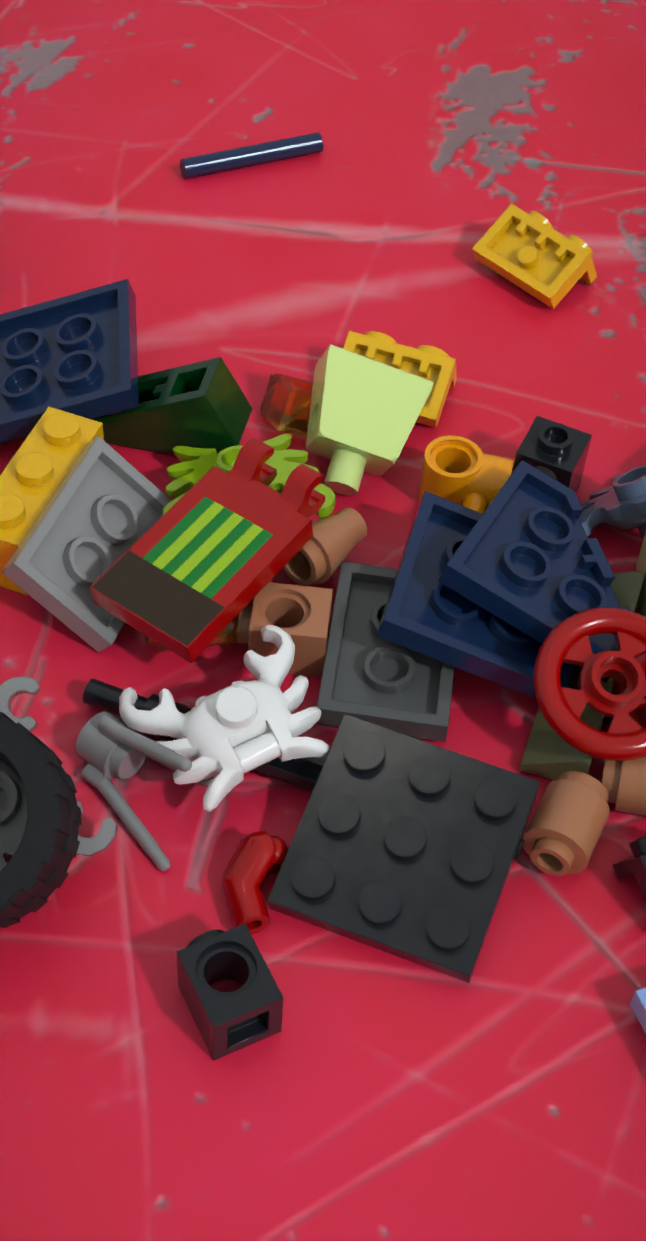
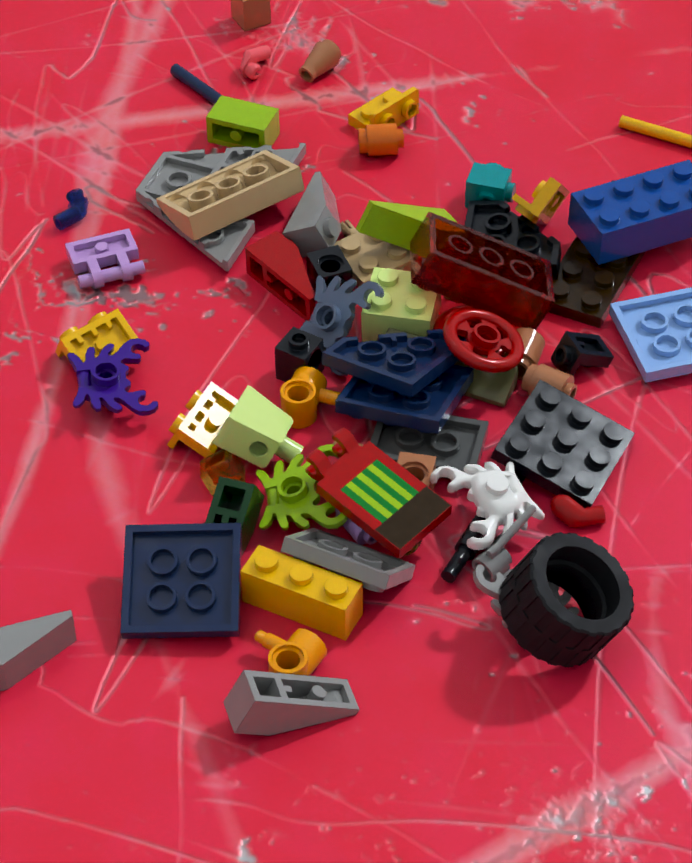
camera: 80 degrees left, 5 degrees down
black brick [177,924,283,1061] -> none
none -> dark purple animal [67,338,158,416]

